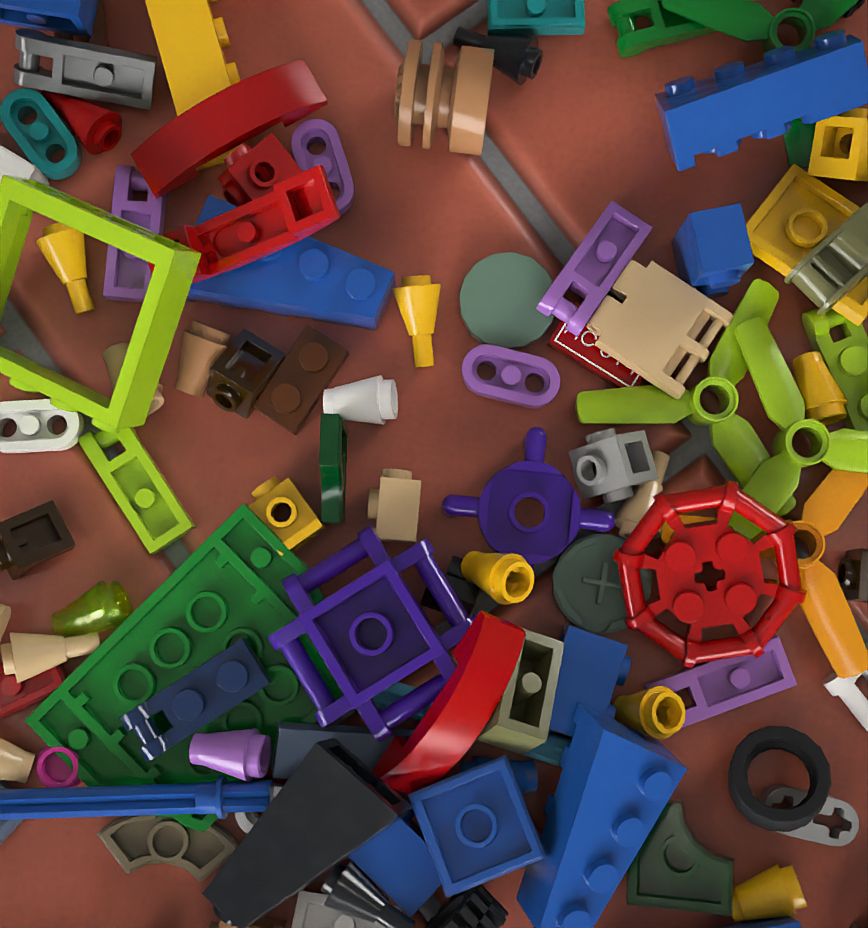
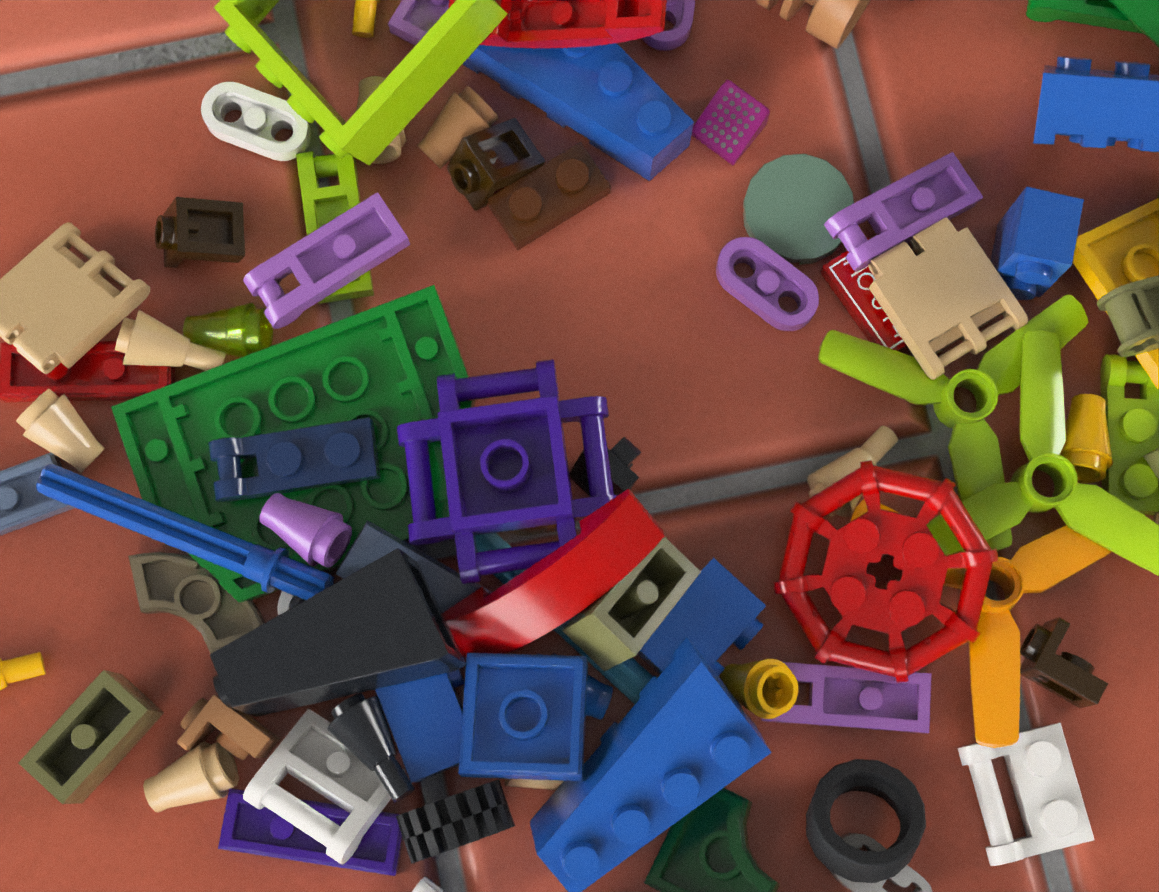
camera: 25 degrees right, 5 degrees down
dark pink plate [35,745,82,788] -> none
yellow brick [249,476,327,556] -> none
dark green tile [319,413,348,526] -> none
white cone [323,375,398,425] -> none
tan brick [368,469,421,544] -> none
yellow cone [392,275,441,368] -> none
dark purple plate [442,427,616,600] -> none
yellow cone [461,551,534,605] -> none
sand green tile [552,534,652,633] -> none
light grey brick [568,428,659,504] -> none
none -> medium lavender plate [243,192,410,329]
none -> magenta slope [692,79,770,166]

